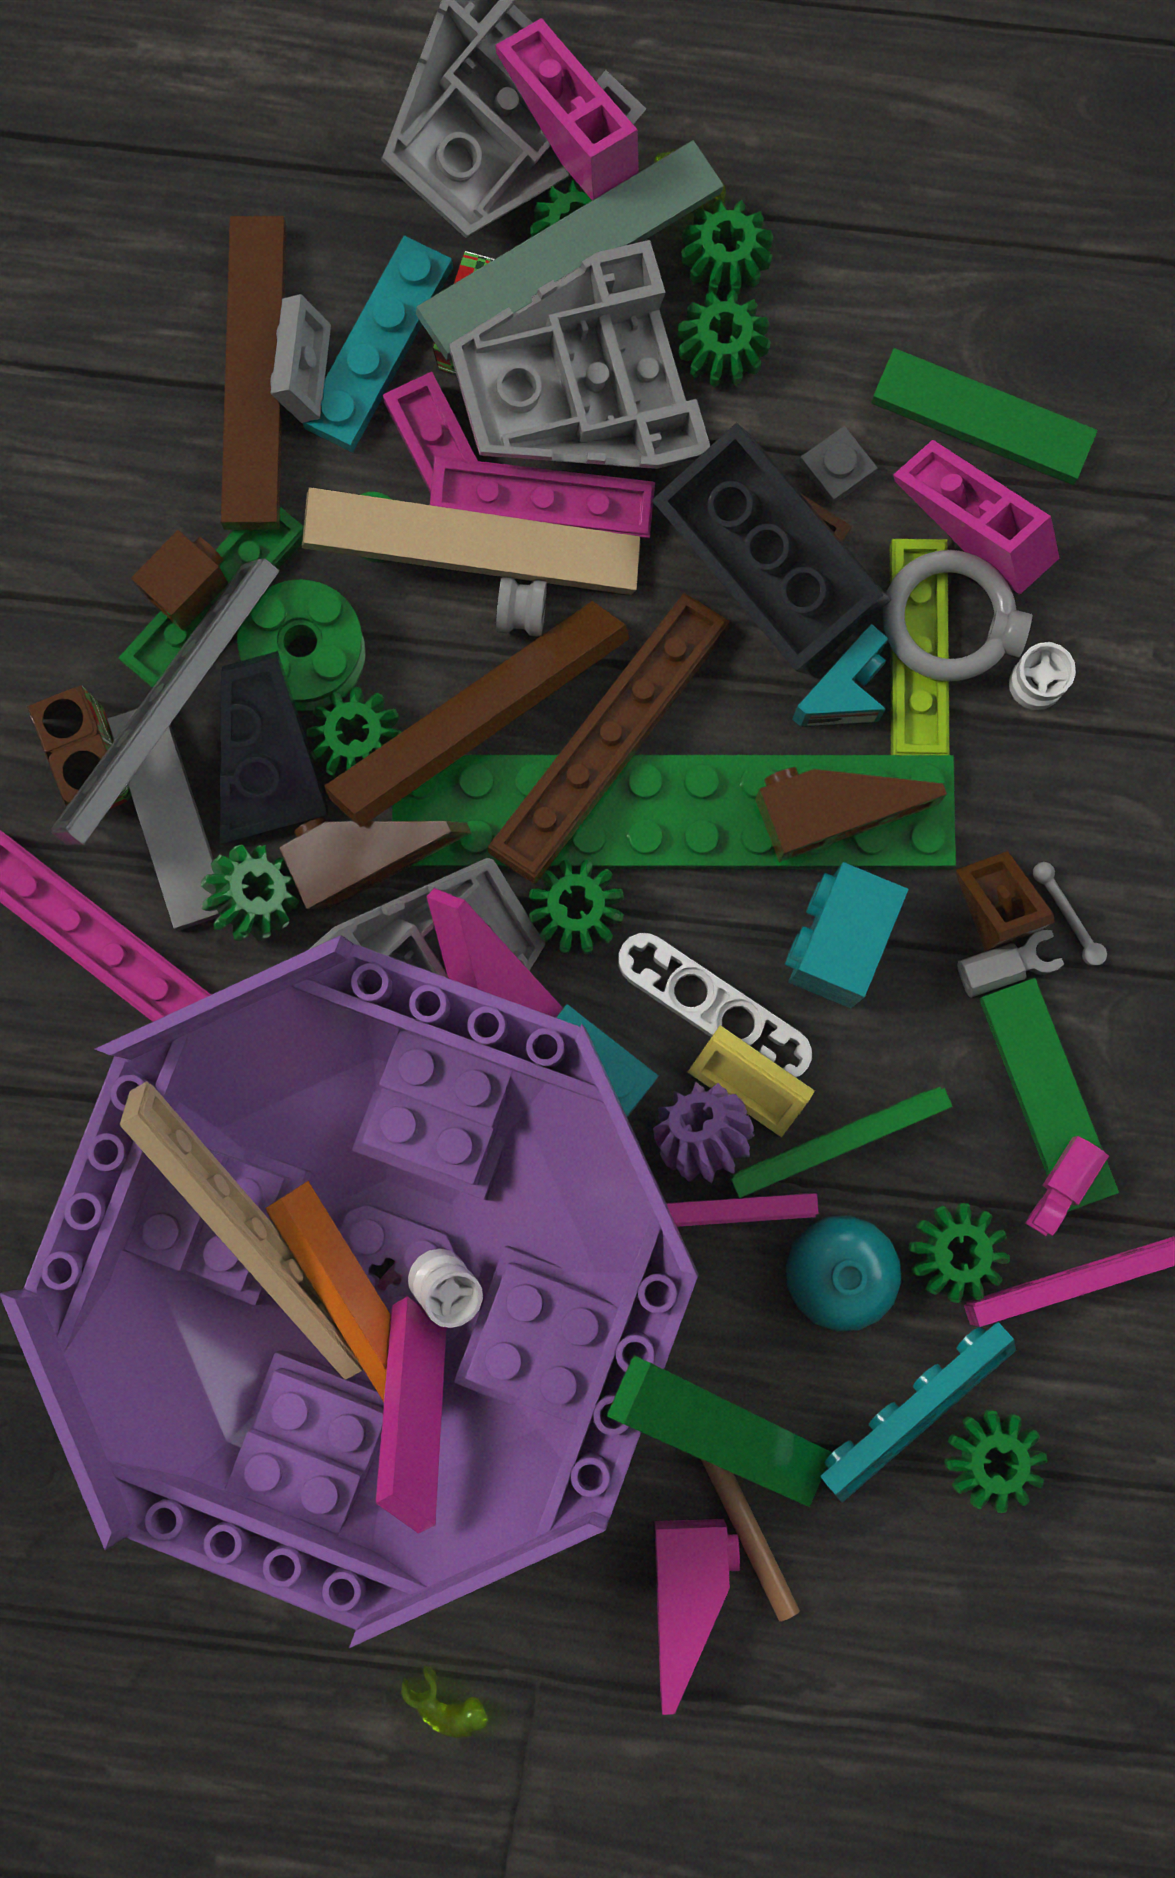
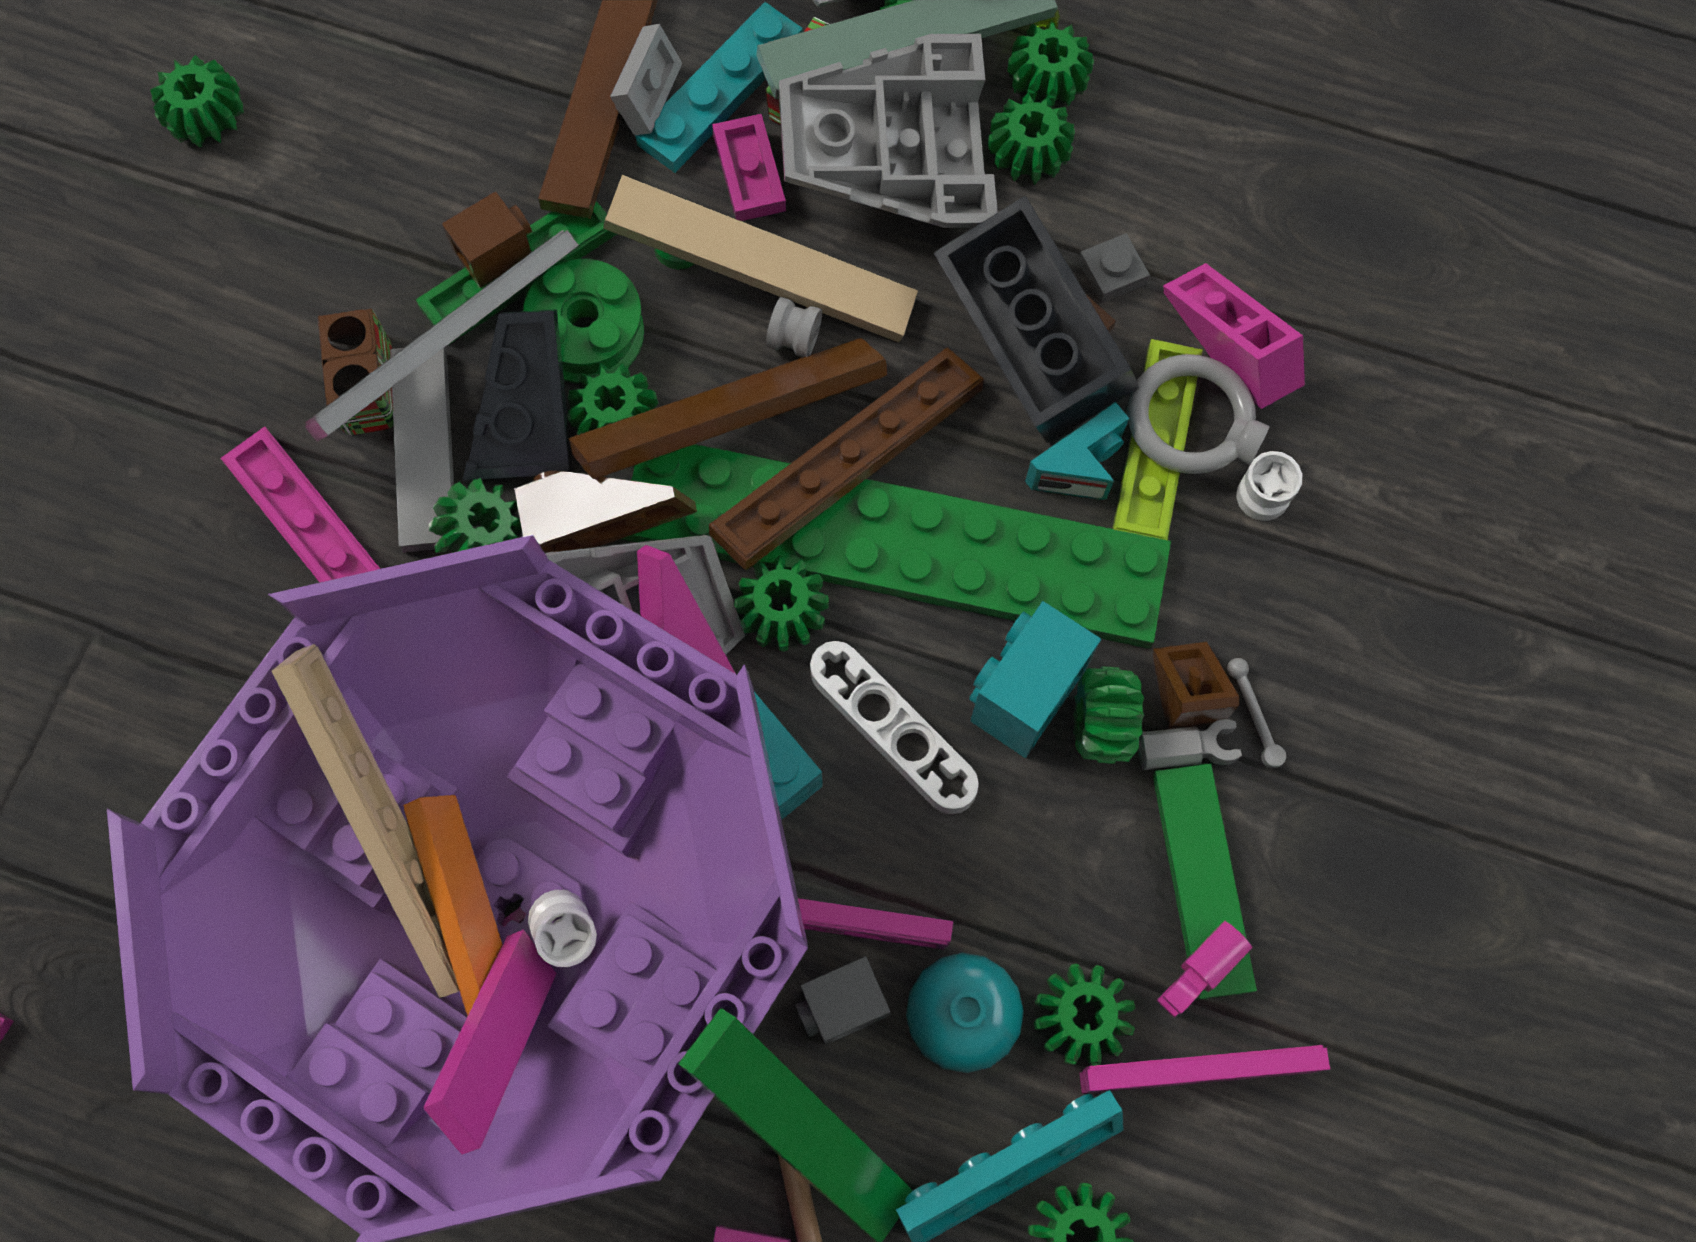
camera: 10 degrees right, 10 degrees down
dark pink tile [430,456,655,540] -> none
medium lavender gear [653,1082,754,1183] -> none
light yellow tile [688,1025,815,1138] -> none
green tile [727,1087,953,1198] -> none
reddish brown slope [755,767,947,862] -> none
green tile [871,348,1098,485] -> none
none -> dark grey brick [795,956,890,1046]
none -> green gear [1073,666,1144,764]

